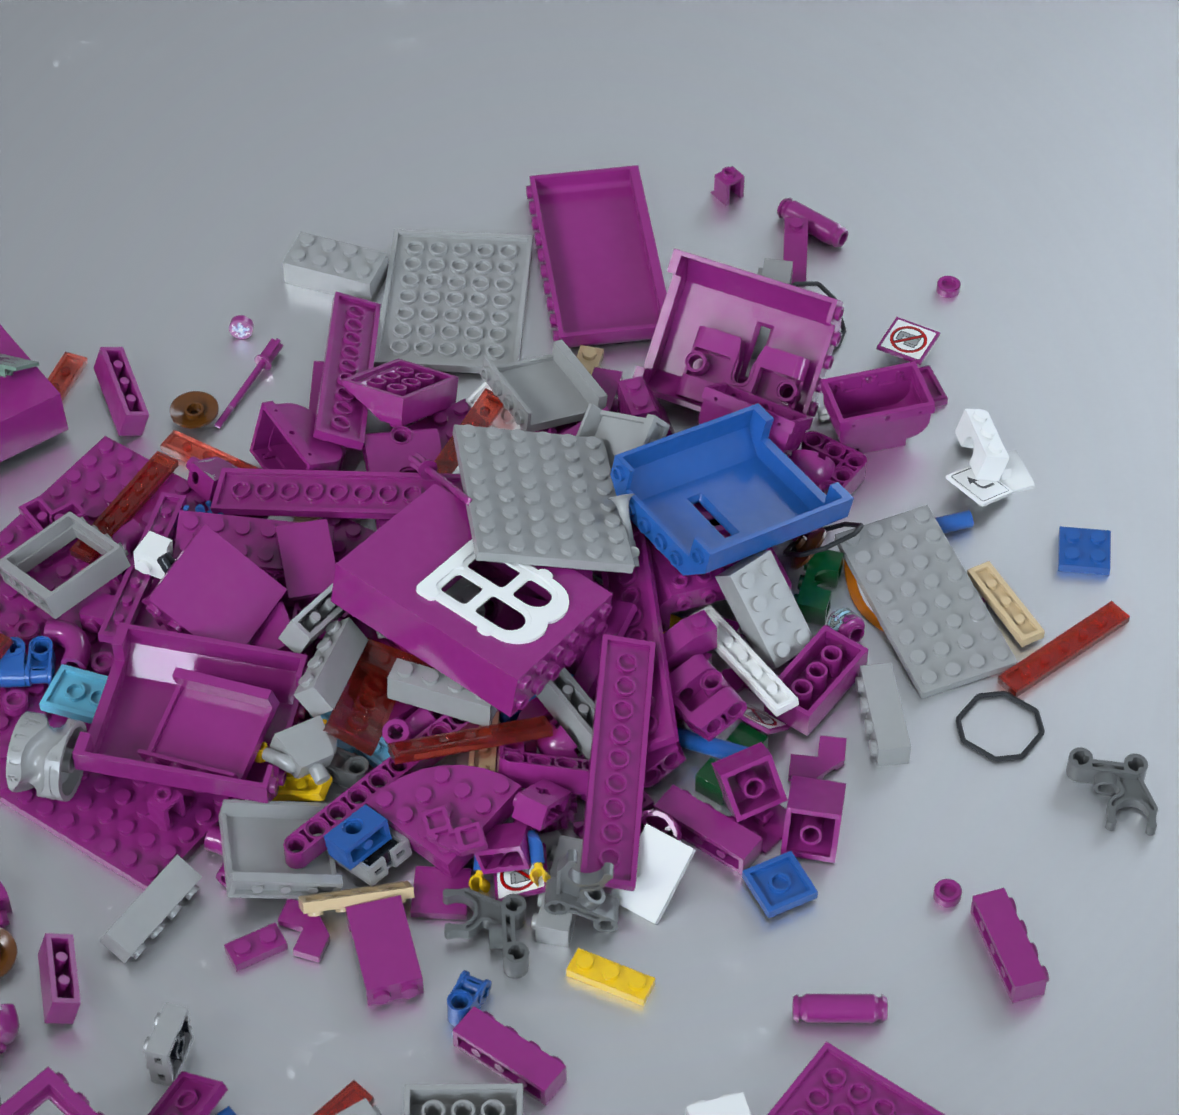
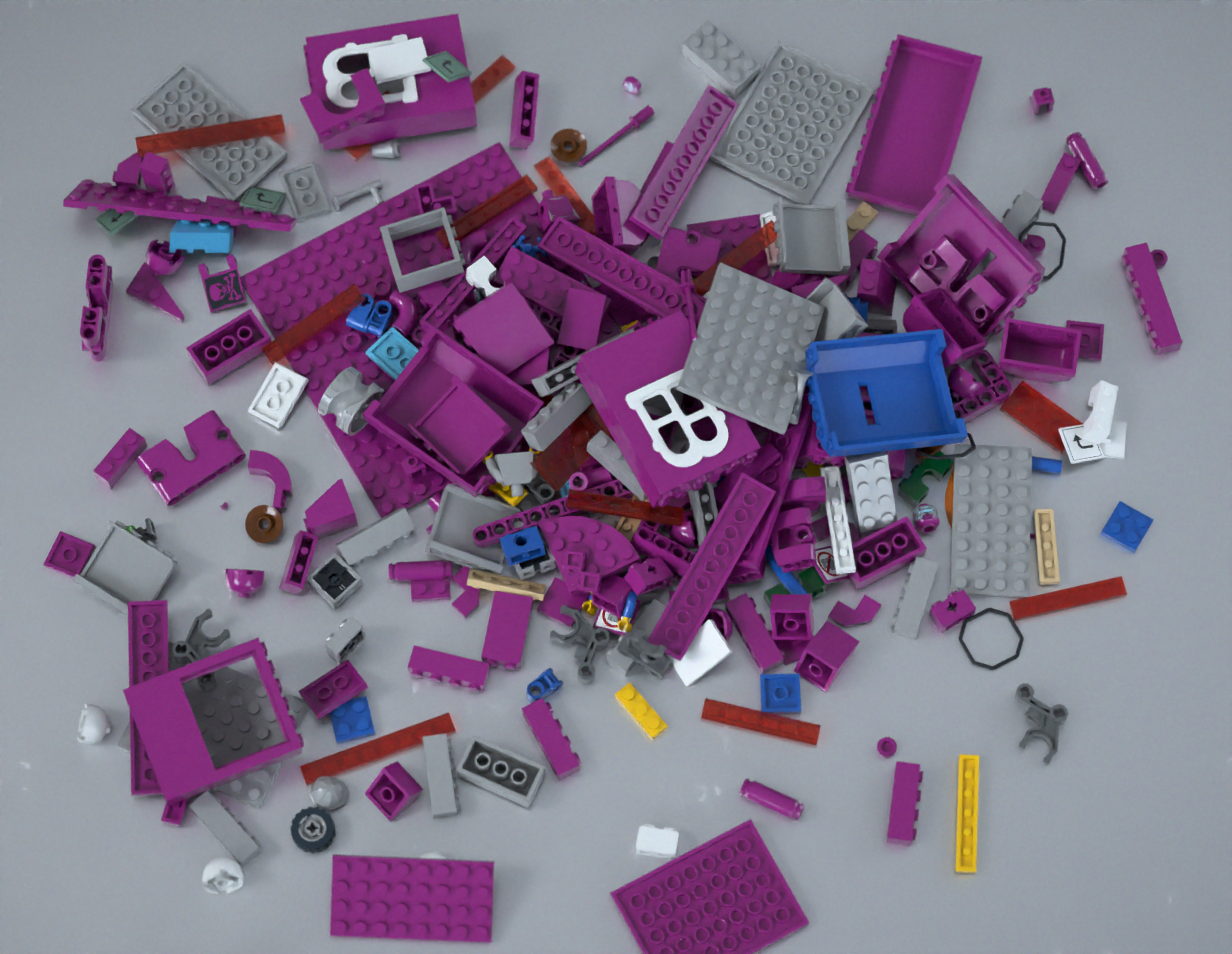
camera: 25 degrees right, 20 degrees up
magenta slope [342,358,459,427] -> none
piece [876,317,940,365] -> none
none -> magenta slope [303,479,358,540]
none -> piece [307,553,363,609]
none -> magenta axle [388,560,452,582]
none -> magenta brick [408,645,490,692]
none -> clear red tile [701,698,821,745]
none -> magenta brick [929,590,976,633]
none -> yellow plate [955,754,979,873]
none -> clear red tile [1000,380,1083,454]
none -> magenta brick [1122,242,1183,355]

